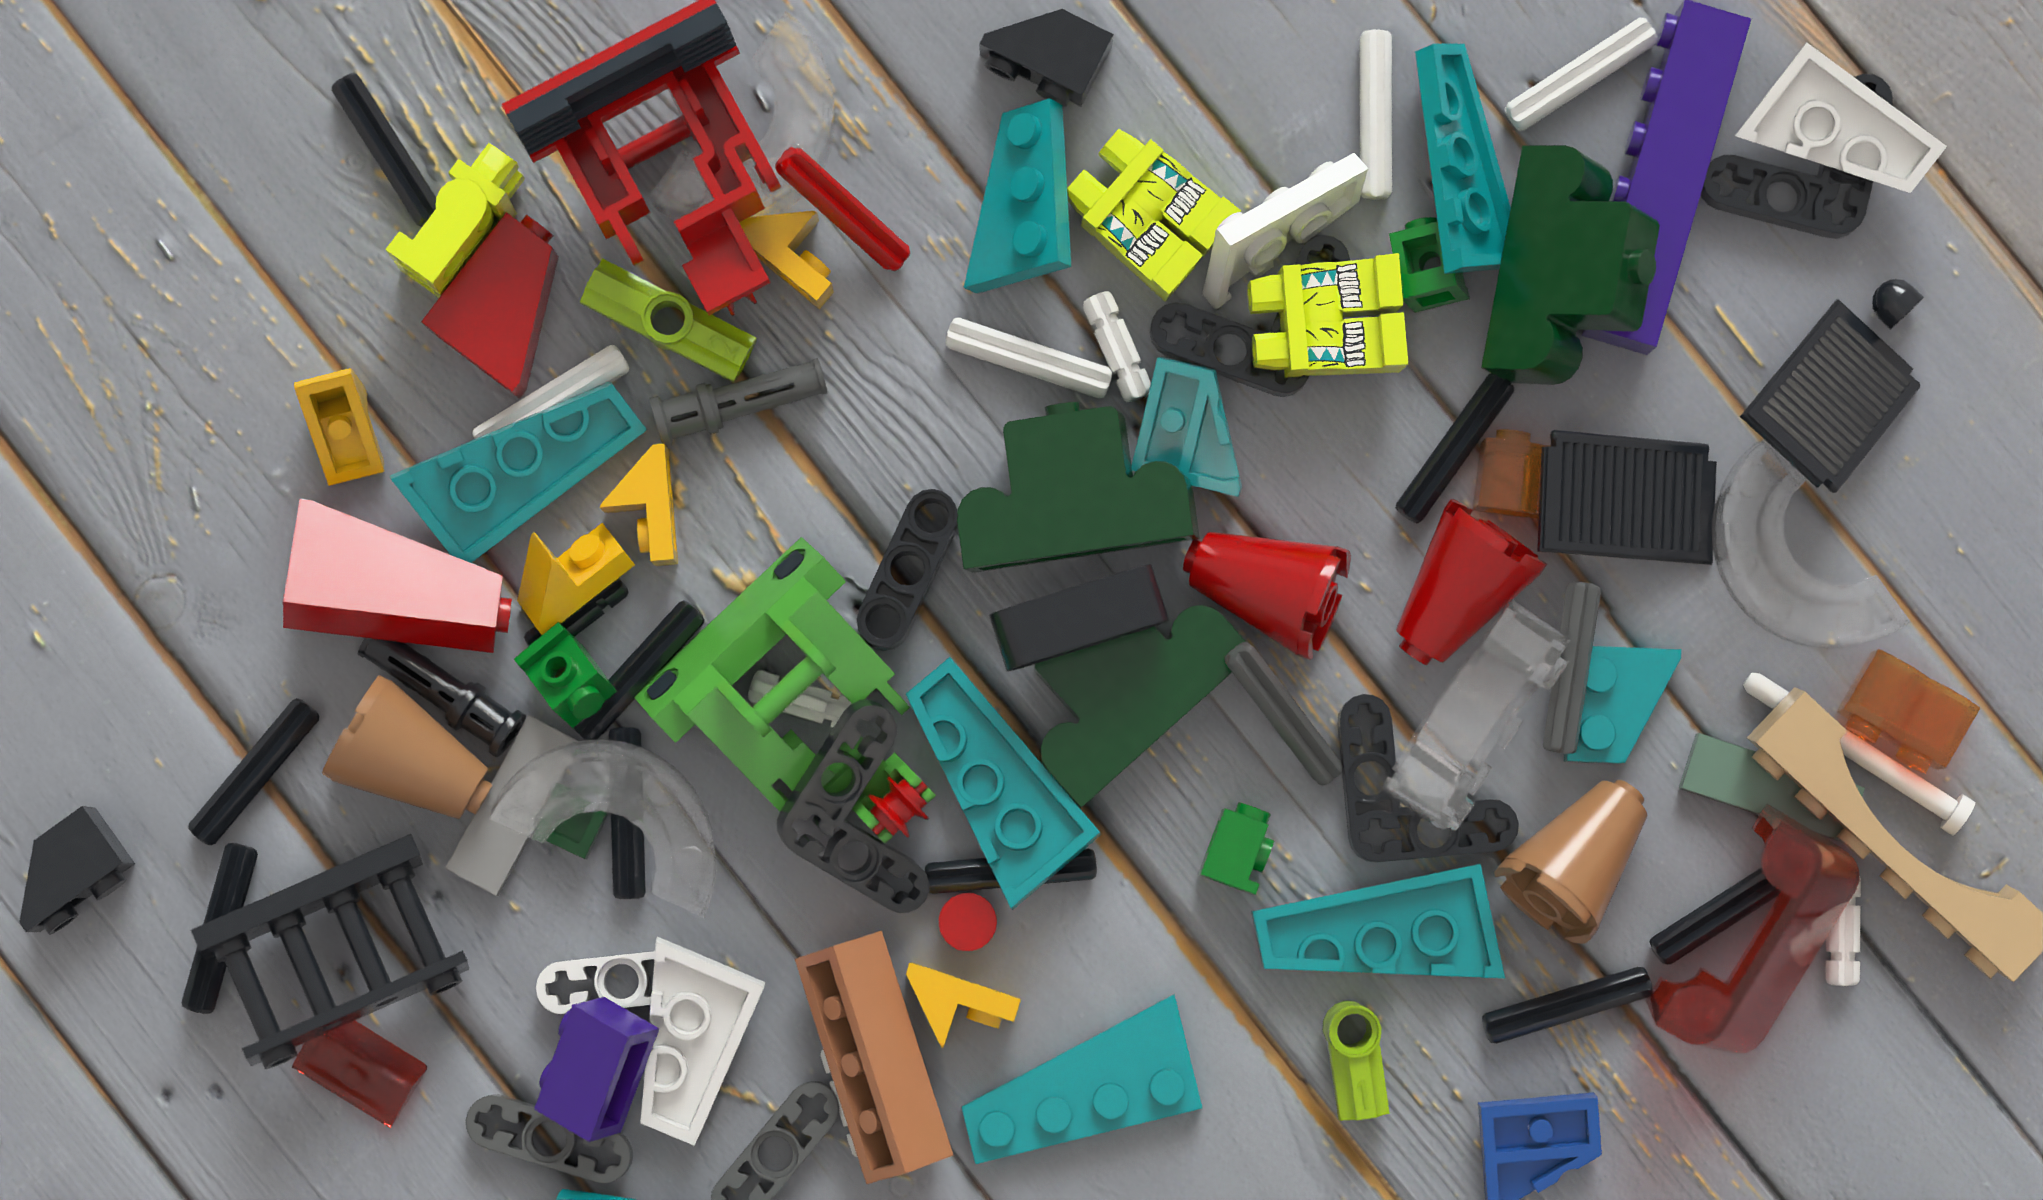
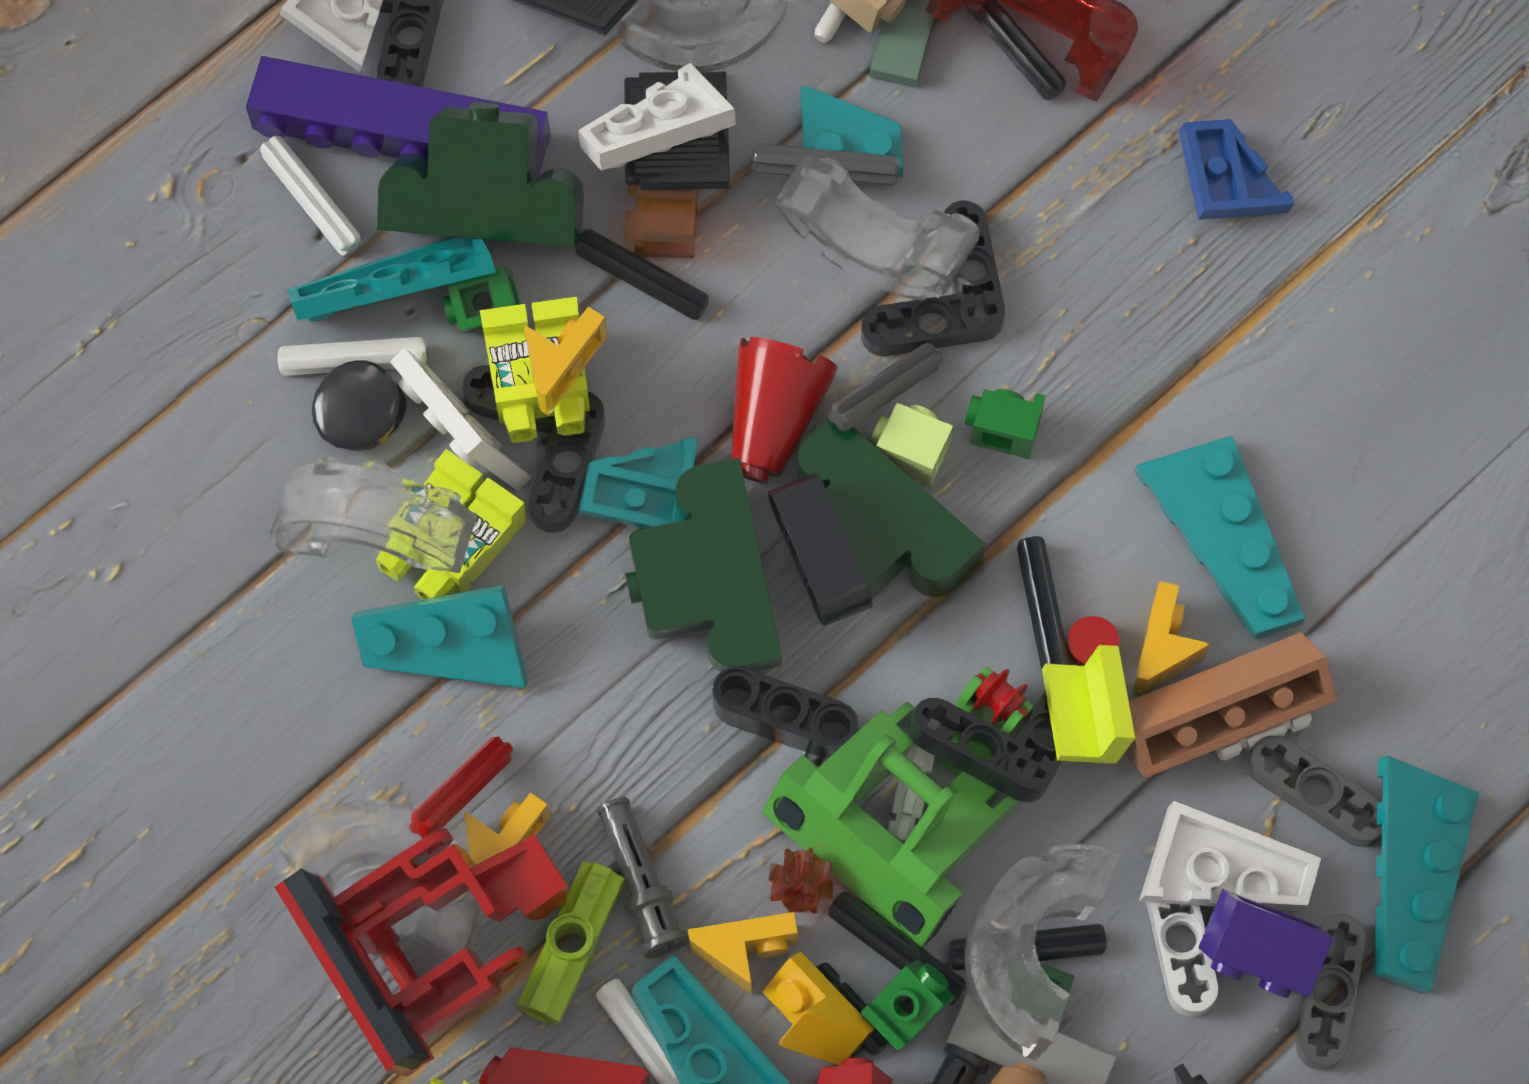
camera: 90 degrees left, 15 degrees down
teal wing [906,657,1101,910] -> none
white axle [945,318,1112,398] -> none
black slope [979,9,1114,107] -> none
white axle [1083,291,1151,402] -> none
teal wing [1251,864,1505,979] -> none
lime piece [1322,1001,1390,1121] -> none
red cone [1396,499,1547,665] -> none
black axle [1482,967,1653,1044] -> none
medium nougat cone [1494,780,1647,944] -> none
none -> clear brick [270,456,477,573]
none -> black piece [312,360,406,451]
none -> yellow slope [524,307,608,416]
none -> white wing [578,63,736,171]
none -> clear red gear [768,848,833,914]
none -> yellowish green brick [871,403,953,487]
none -> neon yellow panel [1042,645,1135,764]

